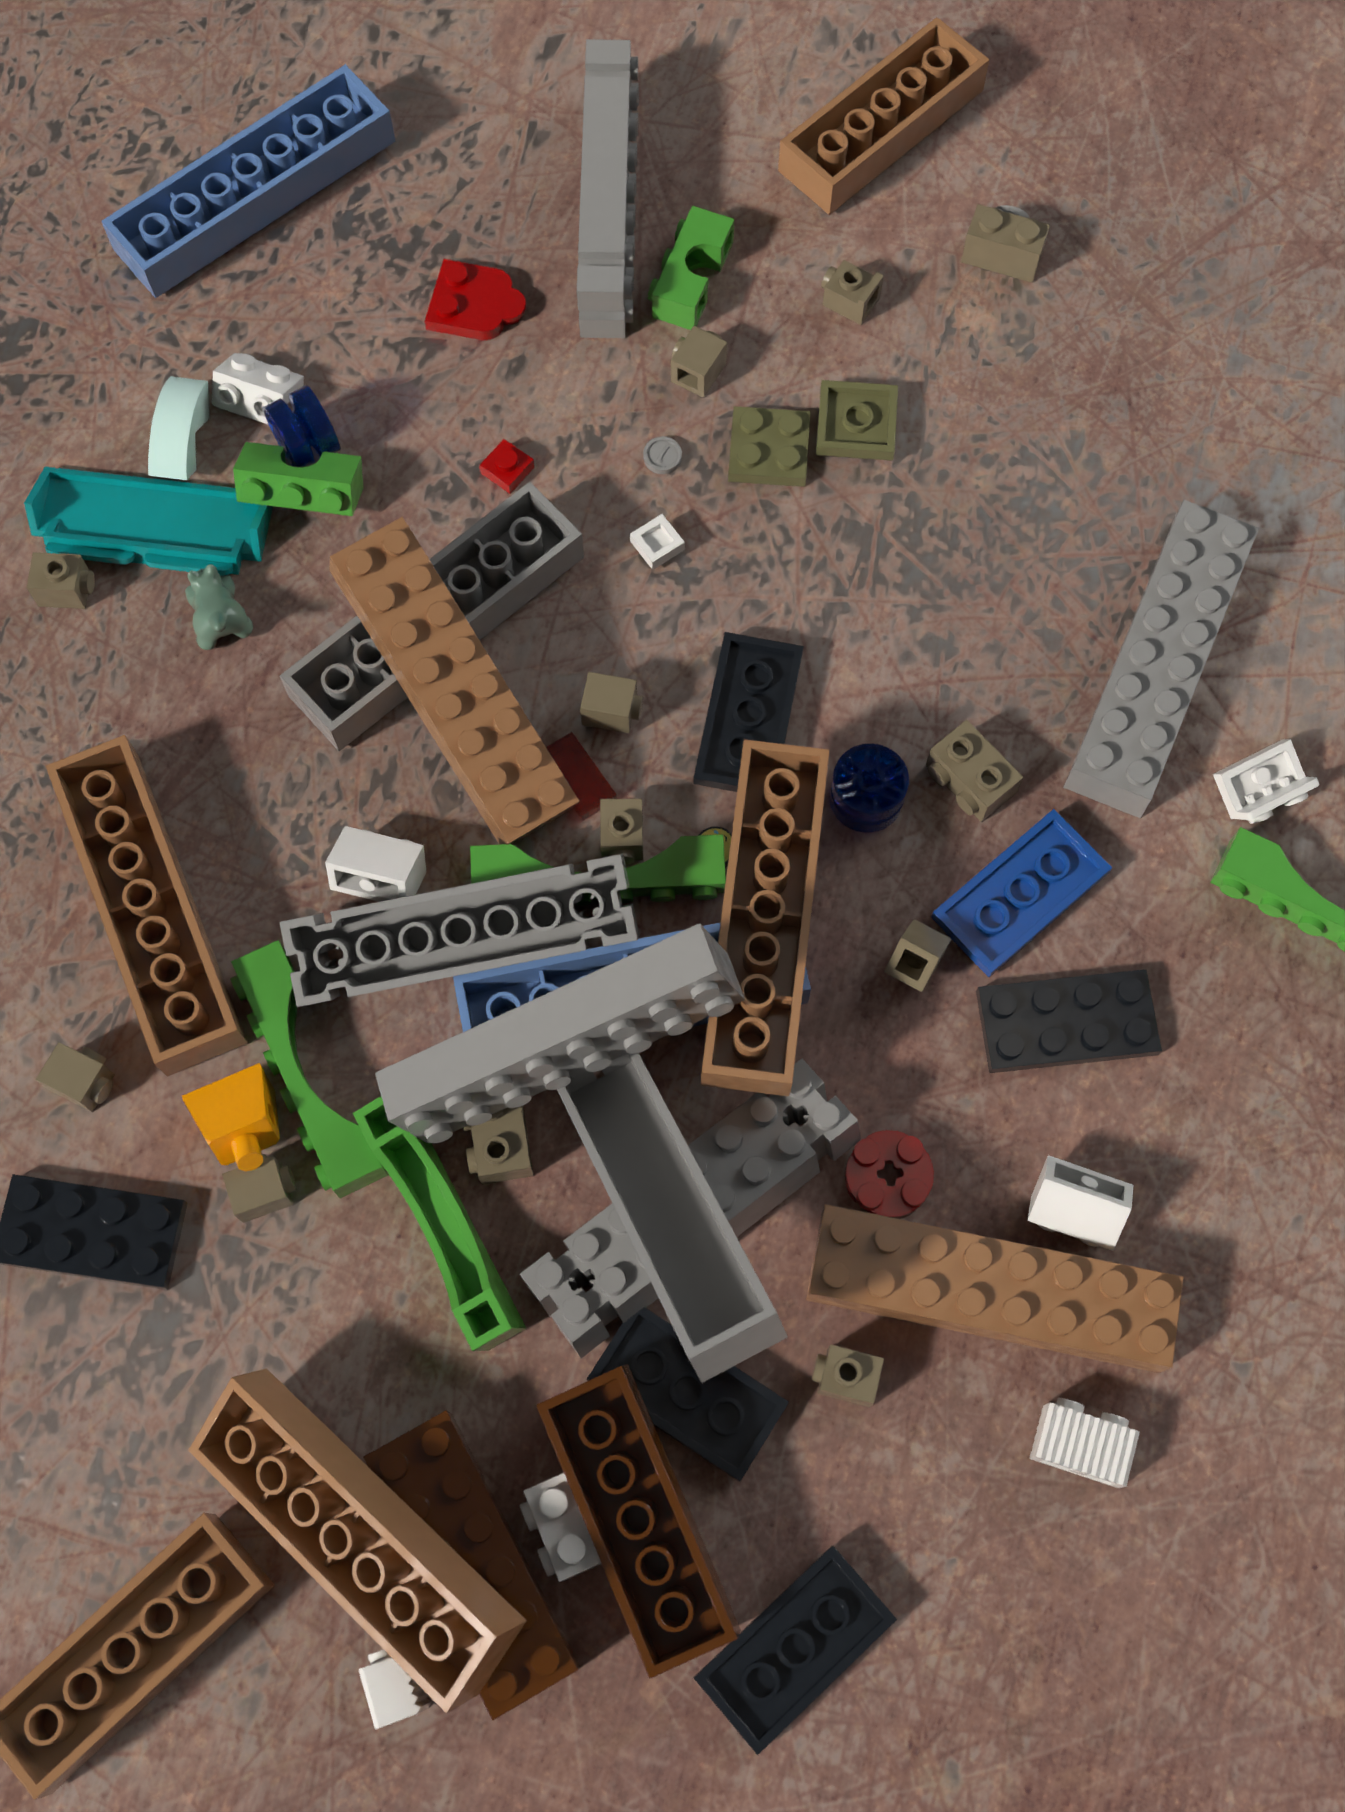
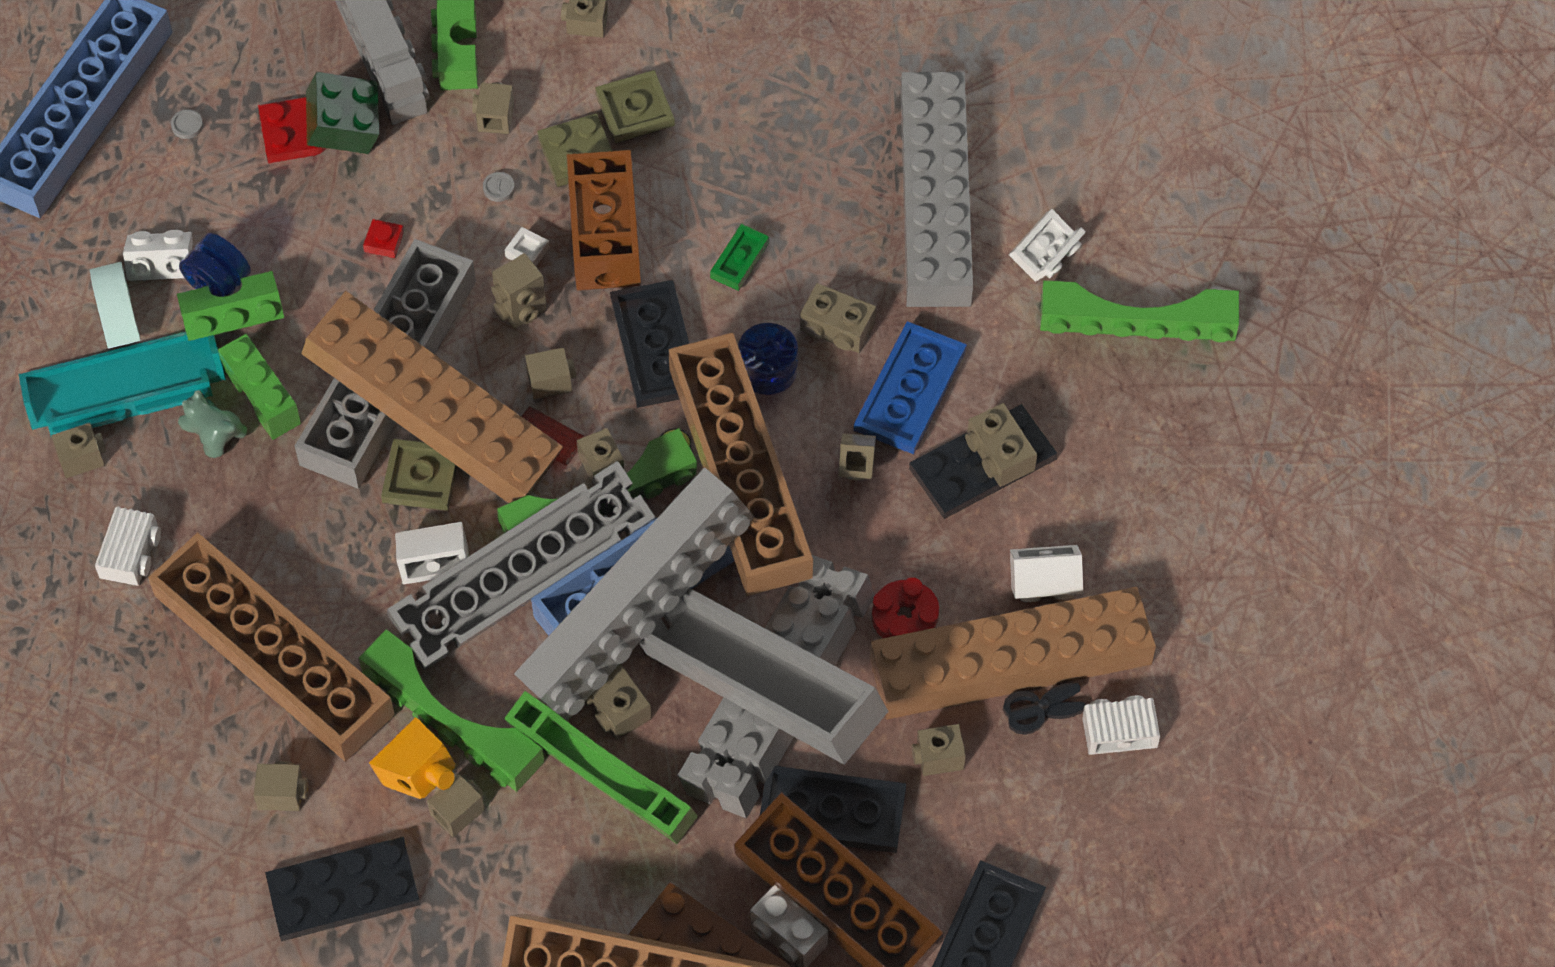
camera: 25 degrees left, 10 degrees down
none -> white brick [95,506,161,586]
none -> light grey piece [171,109,203,139]
none -> bright green arch [218,334,301,440]
none -> dark green brick [306,72,379,154]
none -> olive plate [381,439,457,511]
none -> dark tan brick [491,253,547,329]
none -> dark orange plate [567,150,641,291]
none -> green plate [710,224,769,291]
none -> dark tan brick [965,403,1037,487]
none -> black piece [1003,683,1086,735]

